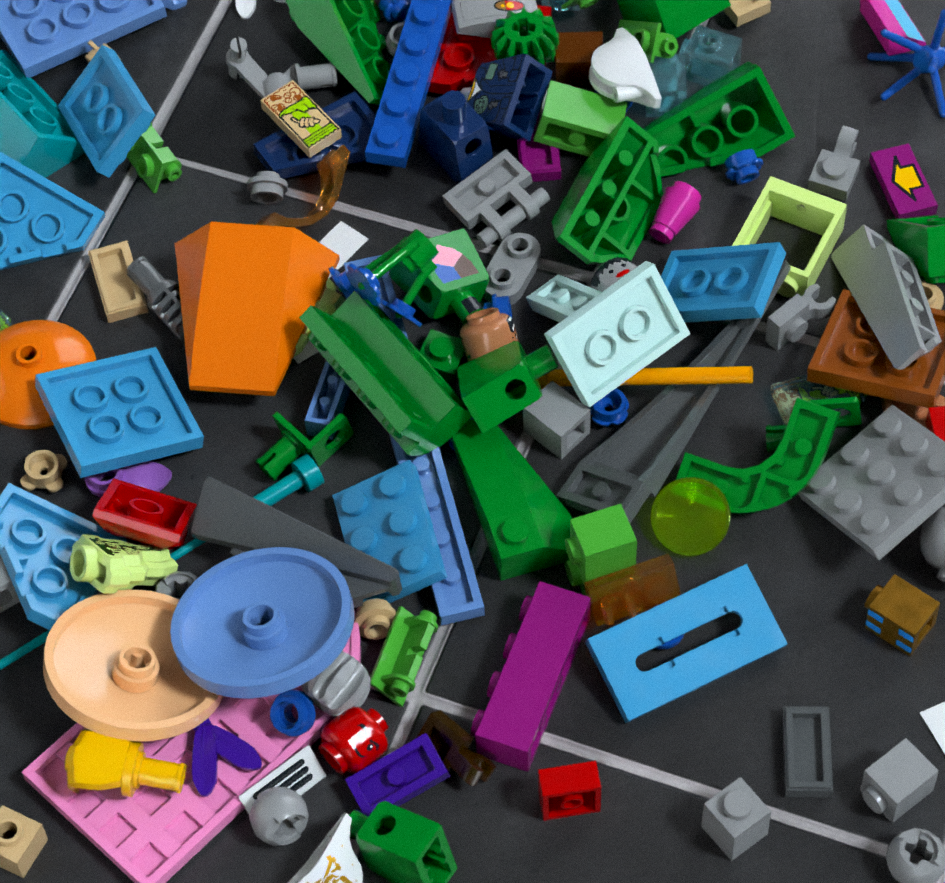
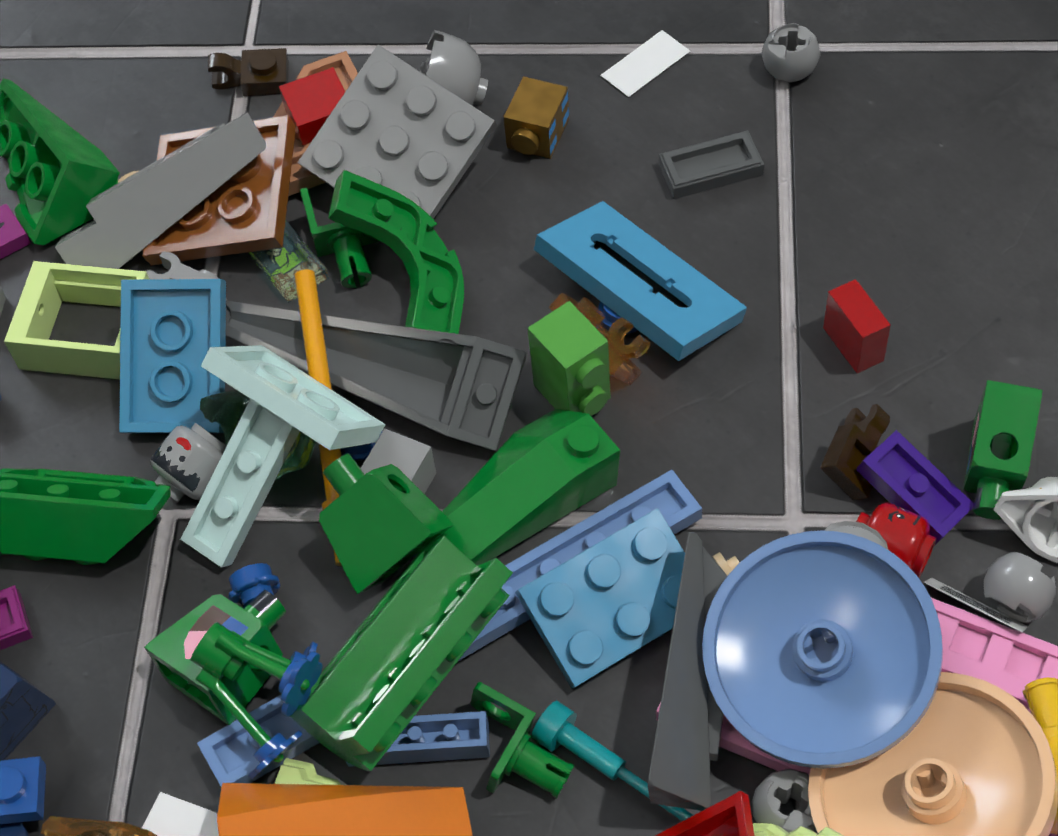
camera: 105 degrees left, 0 degrees up
dark purple piece [192,718,262,797] -> none
bright green hinge [370,606,438,707] -> none
green plate [420,329,467,383] -> none
light grey plate [442,149,550,248] -> none
nougat head [460,308,519,362] -> none
magenta brick [470,581,591,772] -> none
light grey plate [483,233,541,305] -> none
dark pink cone [649,181,702,244] -> none
clear neon green piece [651,477,731,556] -> none
light grey brick [701,777,771,861] -> none
light grey brick [860,738,939,823] -> none

